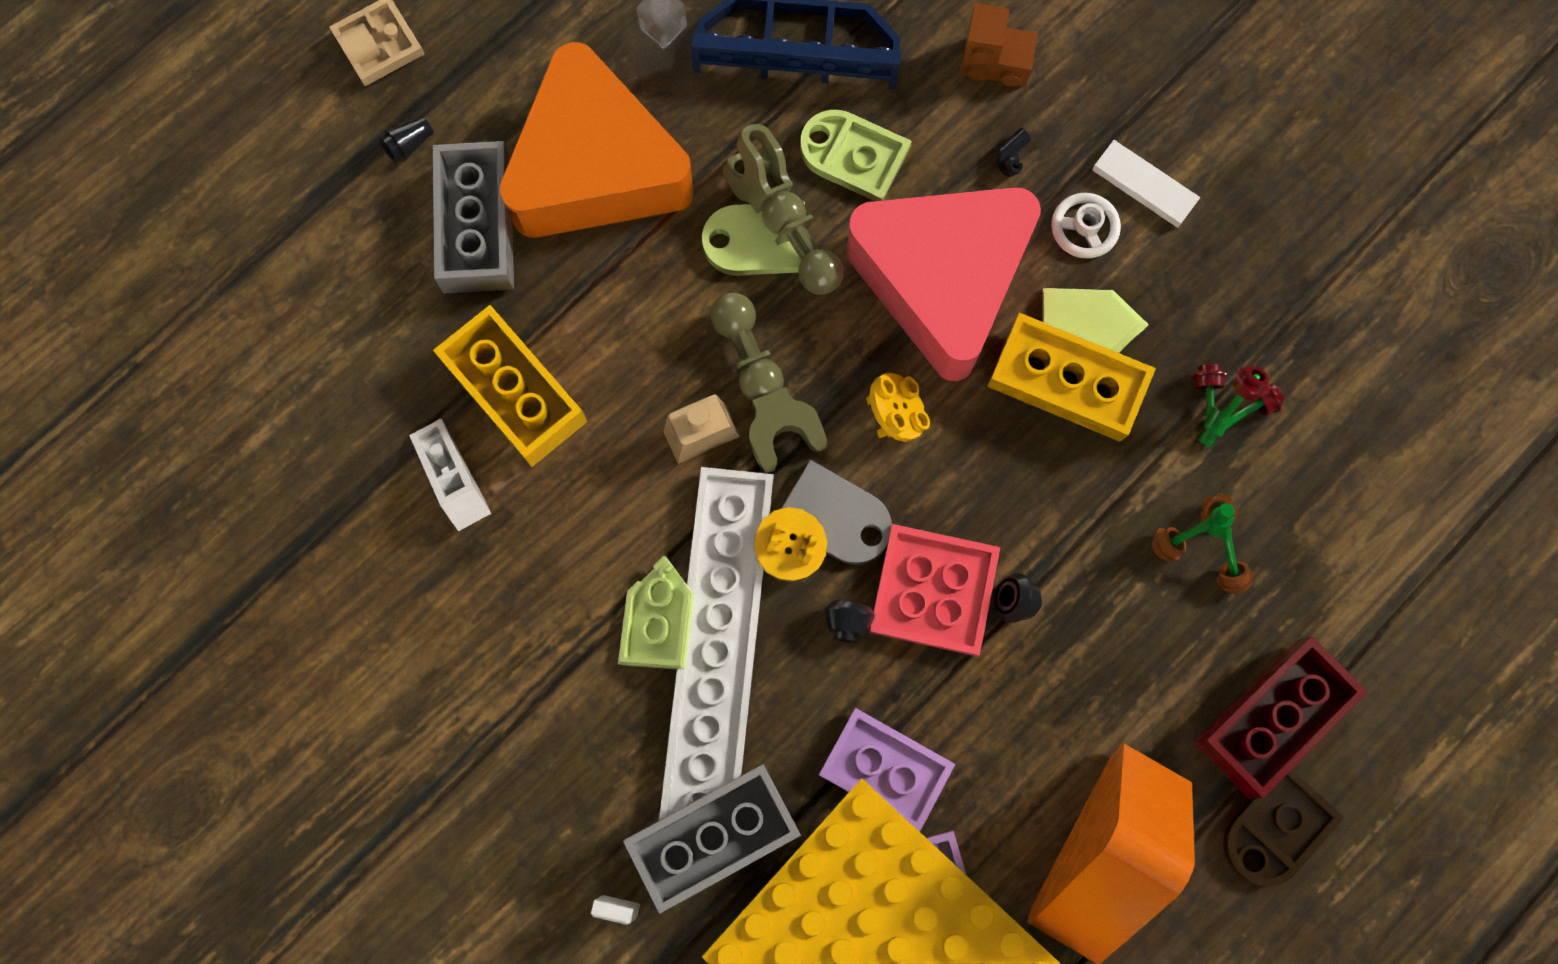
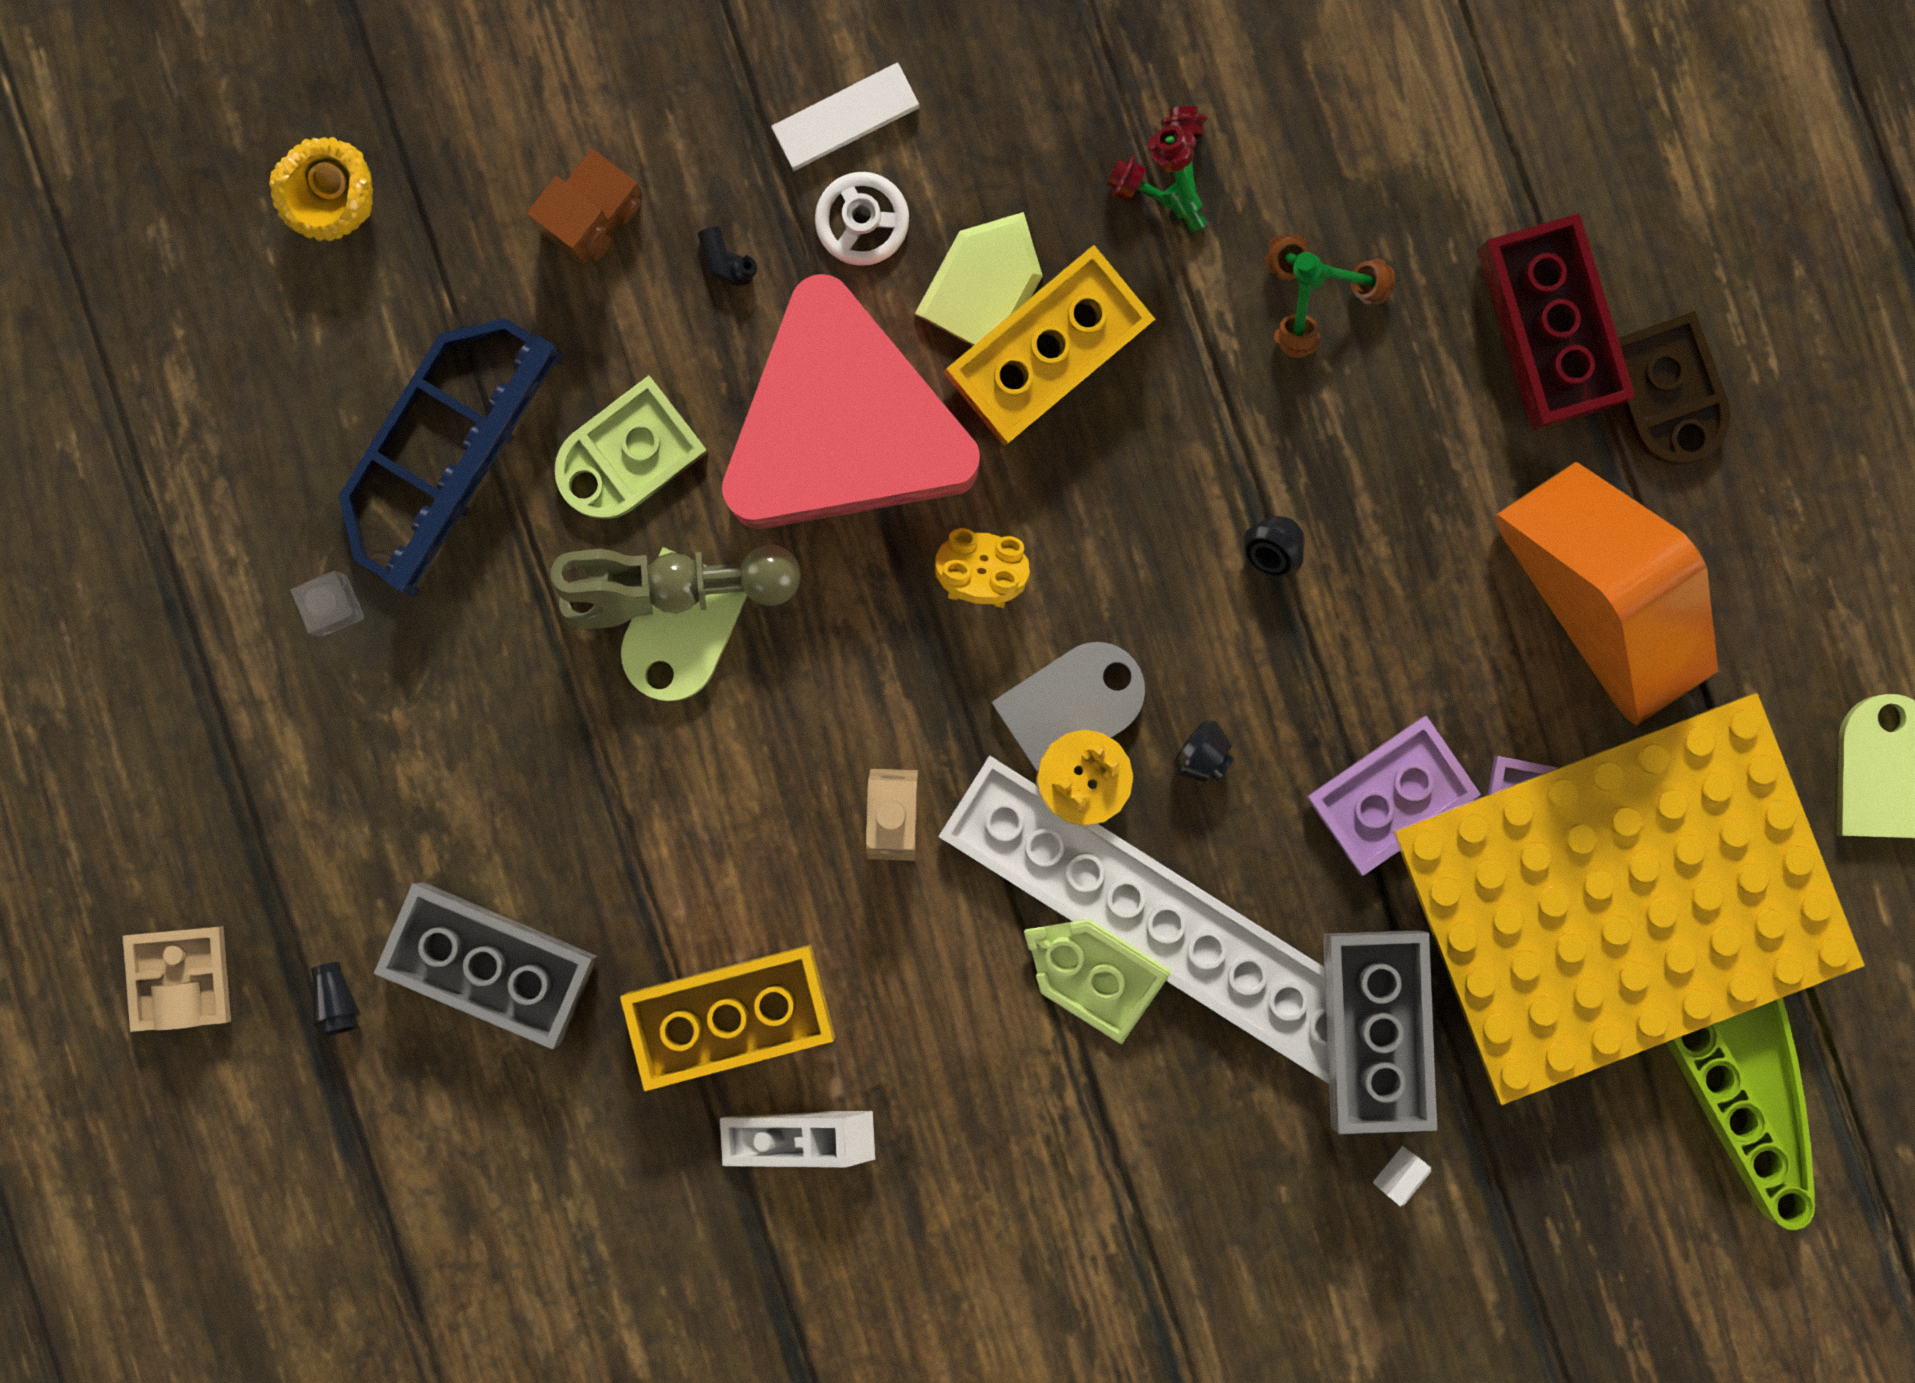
camera: 65 degrees left, 10 degrees up
orange brick [500,42,694,238] -> none
olive piece [710,293,827,474] -> none
coral plate [869,524,1000,657] -> none

